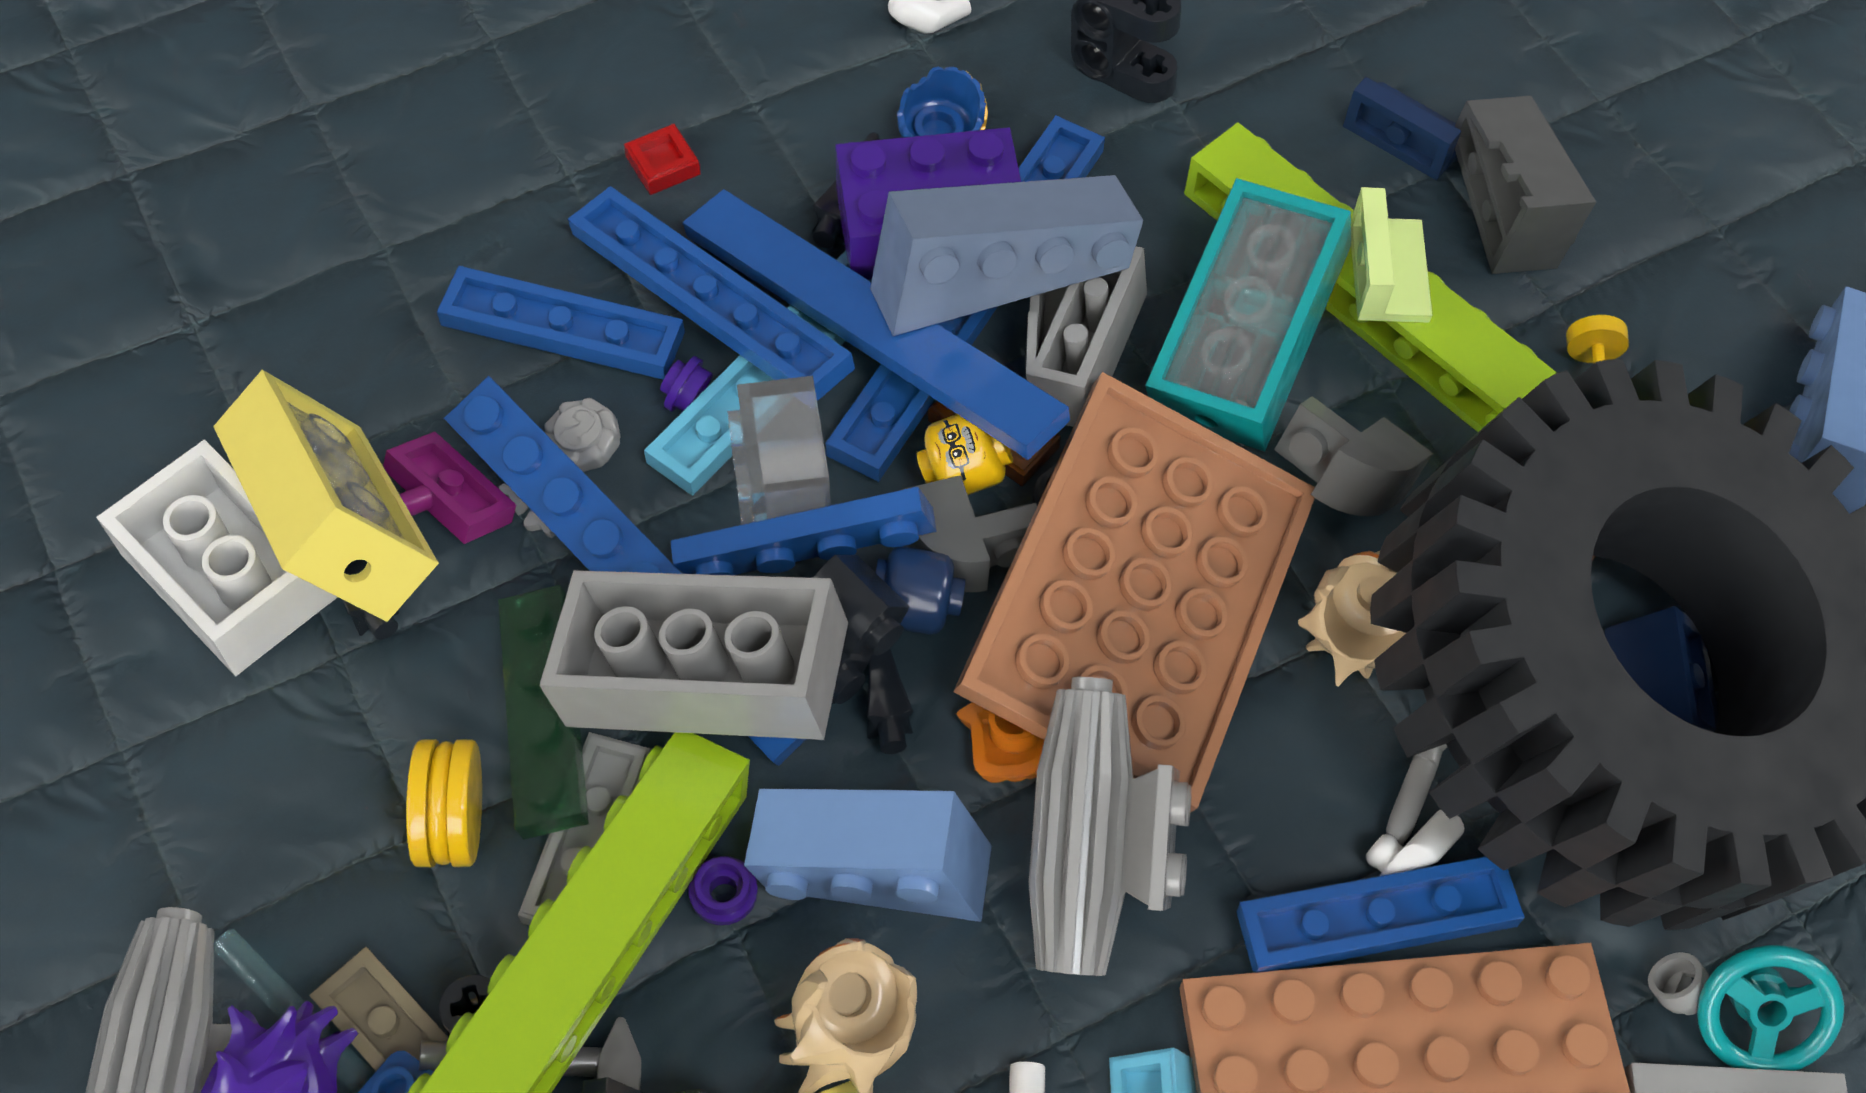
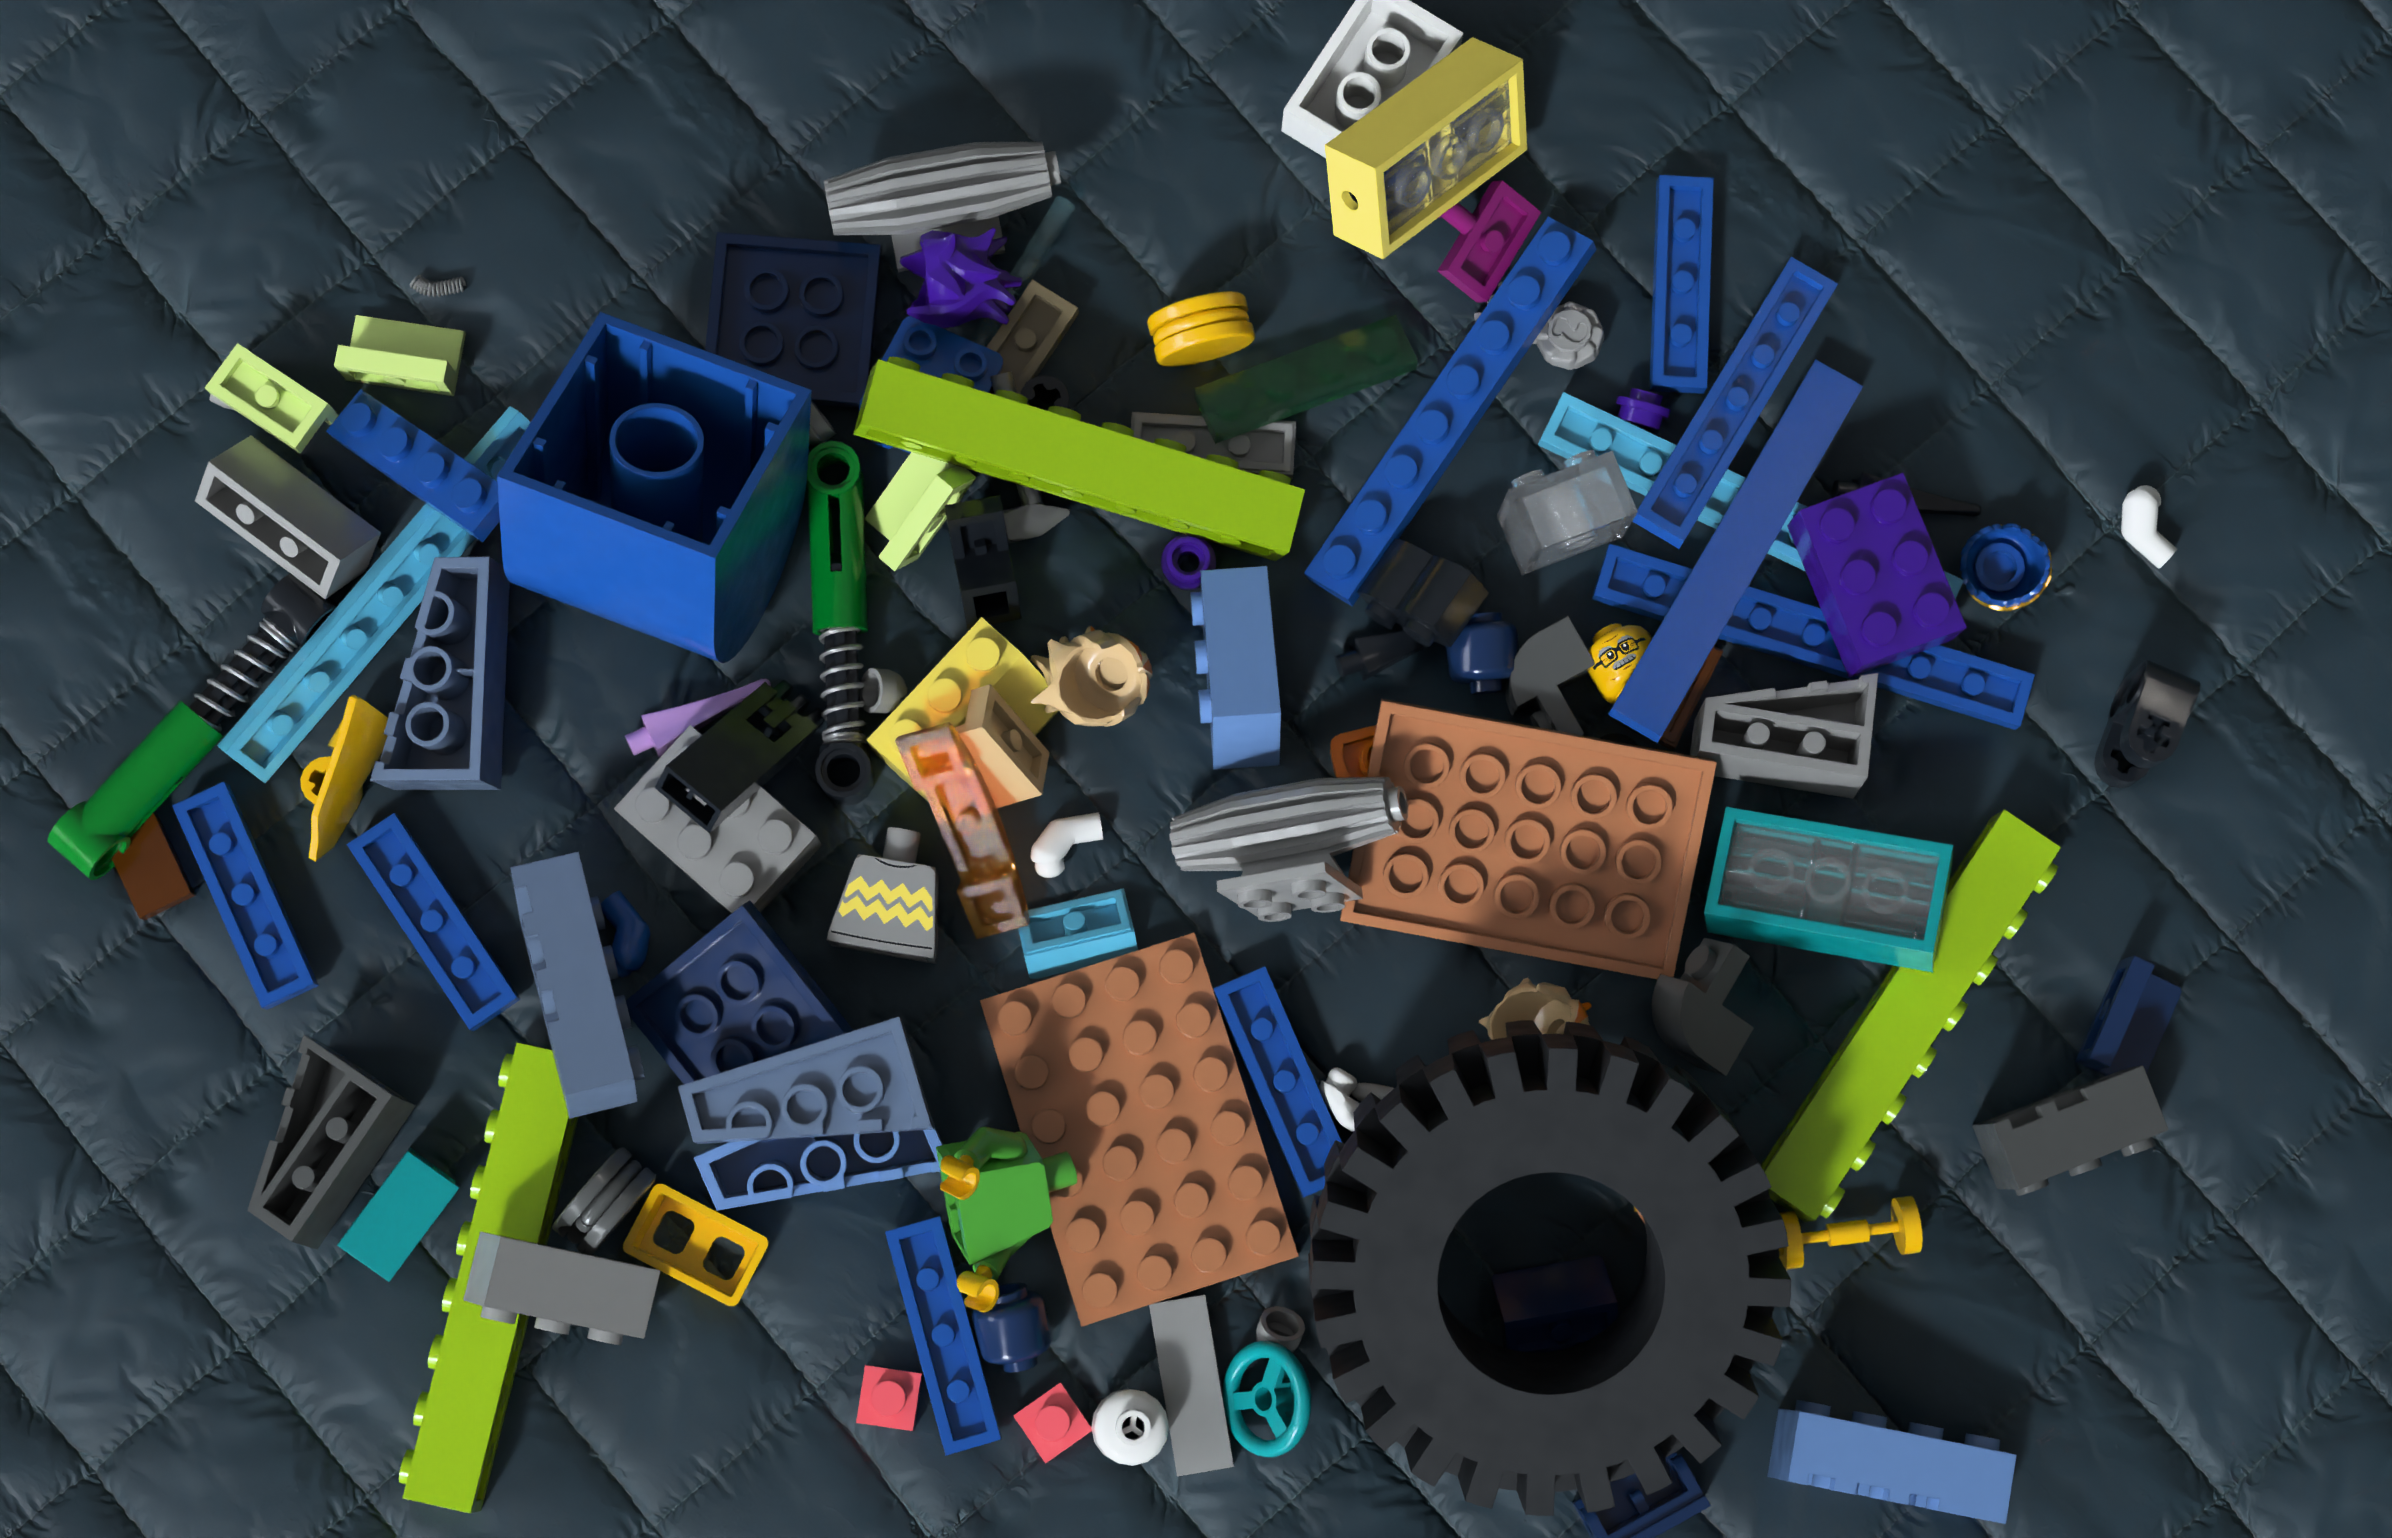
camera: 75 degrees right, 20 degrees up
light grey brick [539,570,848,740] -> none
red tile [624,123,701,195] -> none
blue plate [671,487,937,575] -> none
sand blue wedge [870,175,1143,336] -> none
yellowish green panel [1351,187,1432,323] -> none

